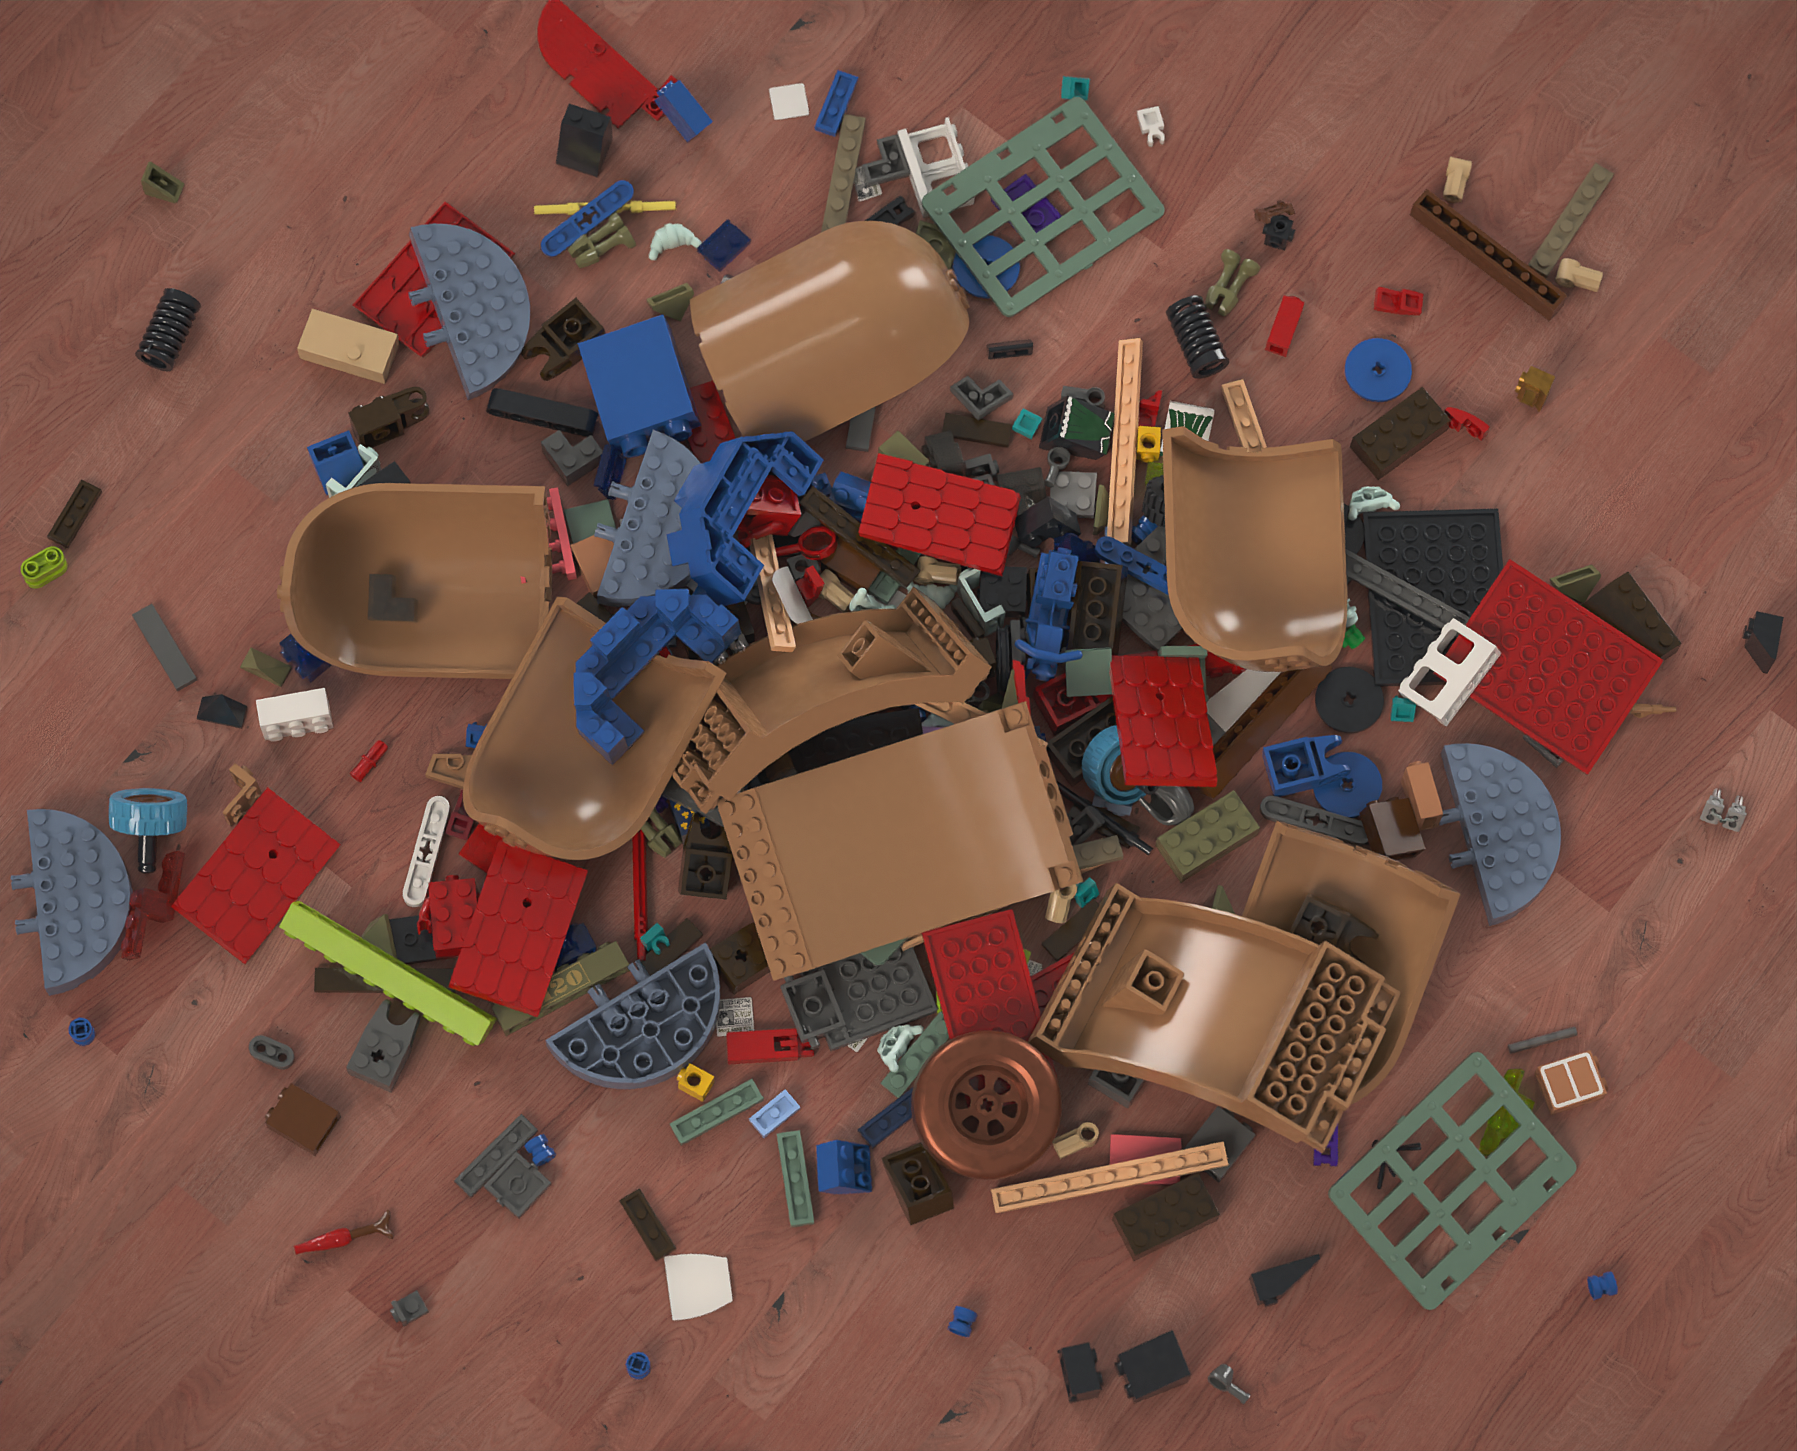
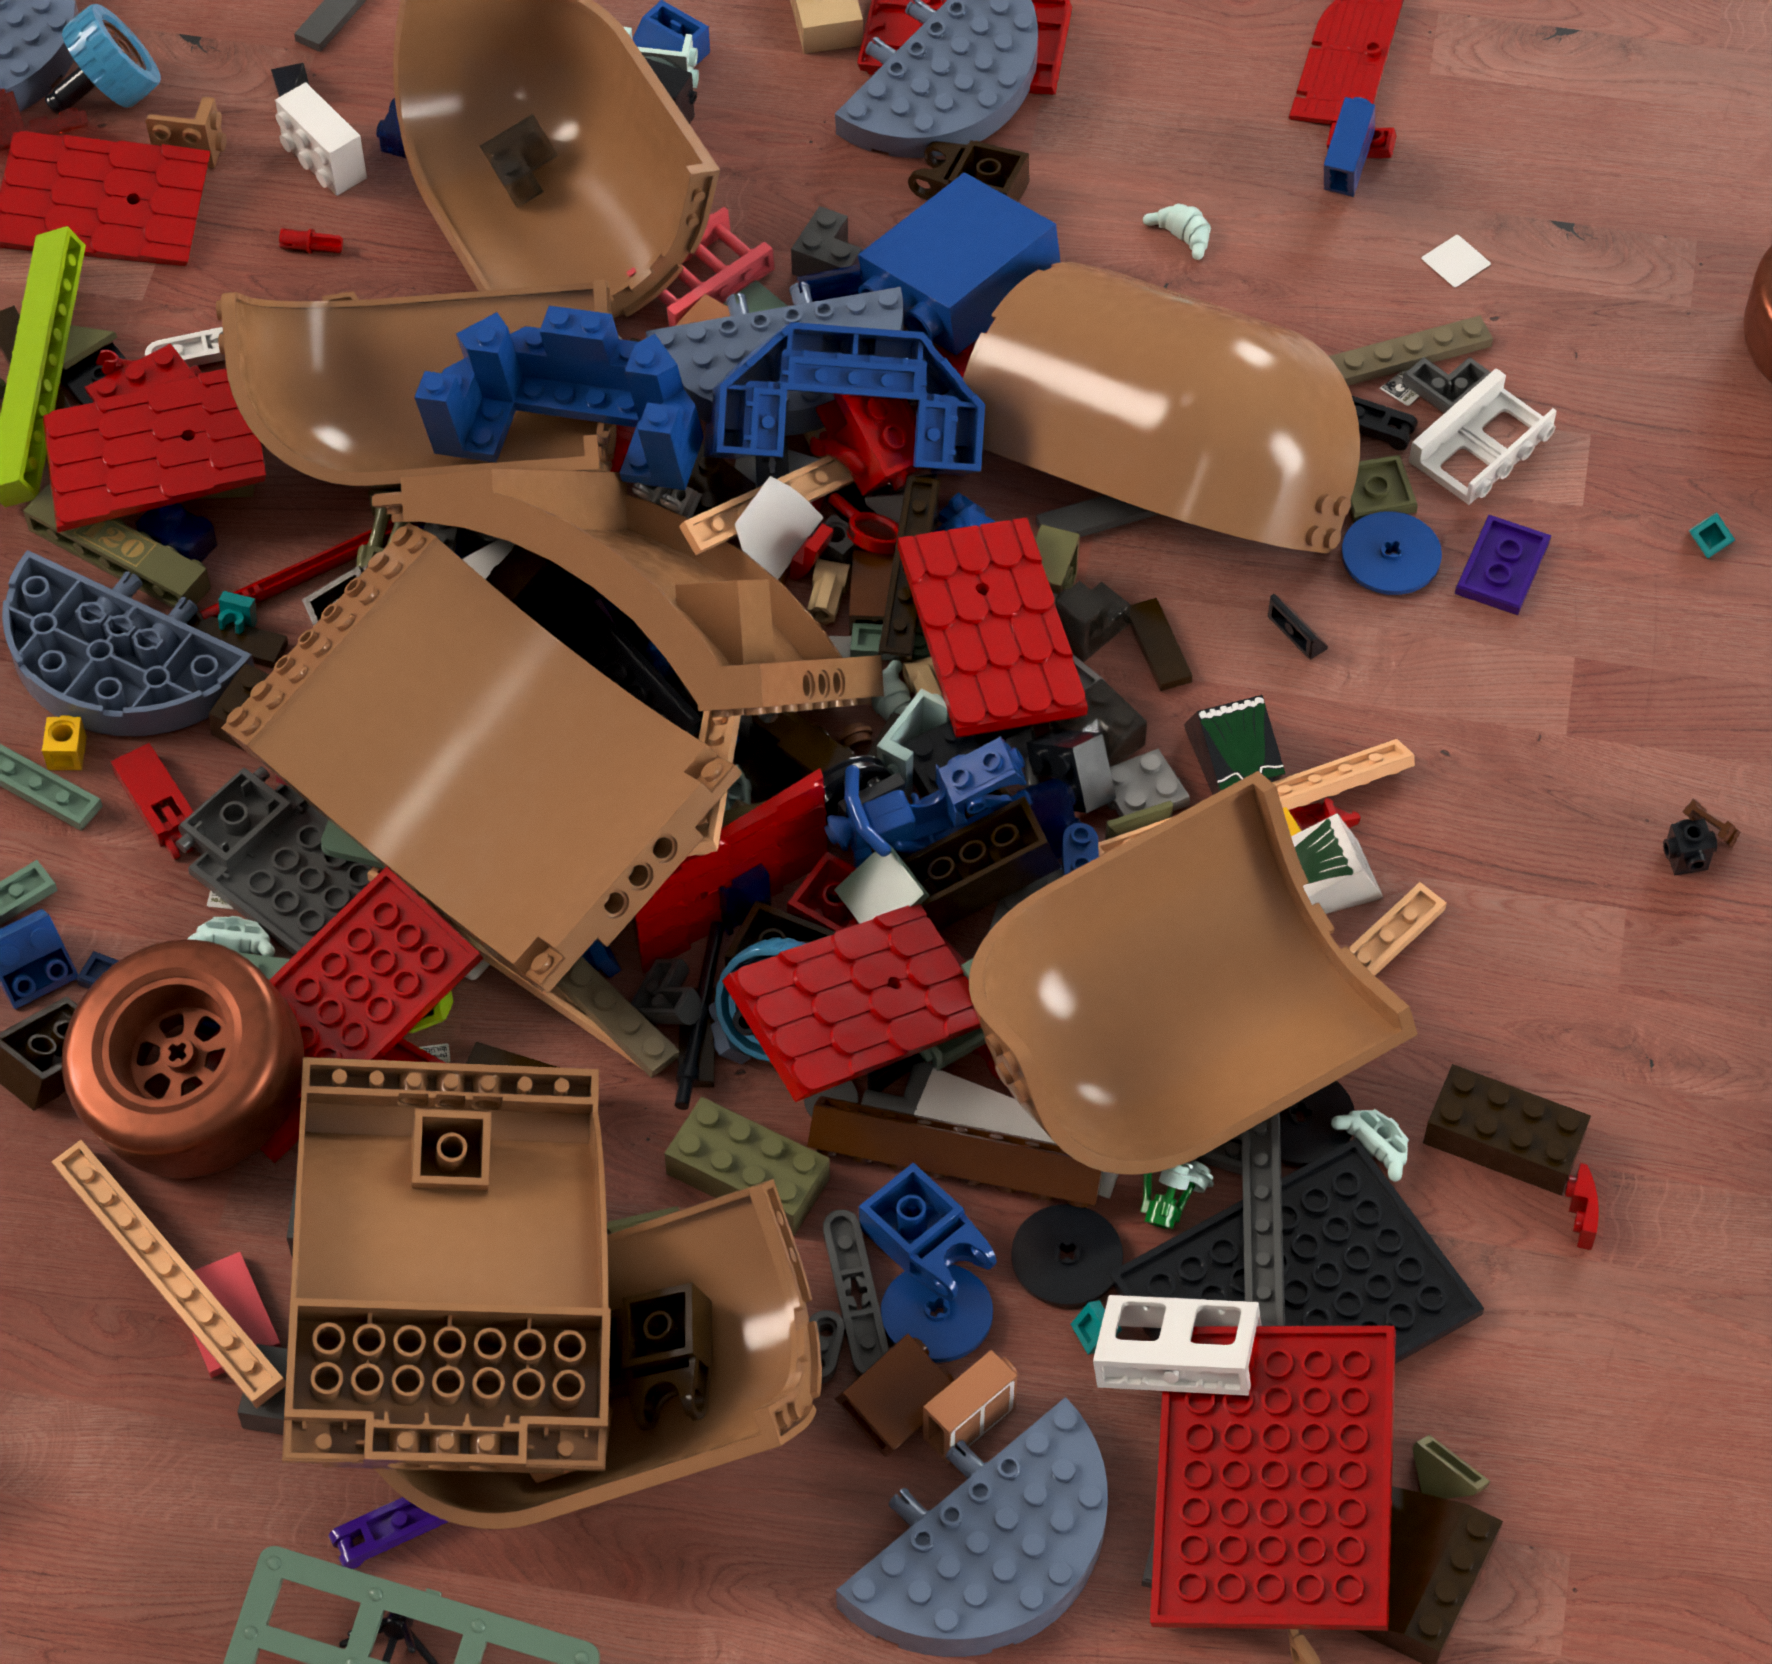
camera: 65 degrees right, 15 degrees down
olive slope [240,648,292,687] -> none
dark brown brick [348,386,429,448] -> none
black beam [486,388,598,437] -> none
light yellow piece [534,201,676,215] -> none
blue piece [541,180,634,257] -> none
black slope [556,103,613,178] -> none
olive piece [568,212,637,269] -> none
olive slope [646,283,694,322] -> none
clear blue plate [697,219,751,272] -> none
sticker [716,997,754,1036] -> none
light blue plate [749,1089,800,1138] -> none
blue plate [815,70,858,137] -> none
light aqua piece [849,588,896,612] -> none
sand green door [921,97,1165,317] -> none
dark grey brick [950,376,1014,421] -> none
dark grey bracket [964,454,999,482] -> none
teal plate [1012,408,1043,440] -> none
dark grey bar [1043,447,1070,487] -> none
tan piece [1045,884,1077,923] -> none
tan piece [1052,1122,1099,1159] -> none
dark grey piece [1061,386,1105,409] -> none
teal tile [1074,877,1100,908] -> none
dark brown brick [1112,1173,1220,1261] -> none
white plate [1137,106,1165,147] -> none
dark grey hair [1139,786,1194,826] -> none
black piece [1166,295,1230,379] -> none
olive piece [1205,249,1261,317] -> none
black slope [1249,1254,1320,1307] -> none
red brick [1265,295,1305,357] -> none
blue piece [1344,338,1412,402] -> none
red slope [1373,287,1424,315] -> none
pearl gold window [1514,366,1555,412] -> none

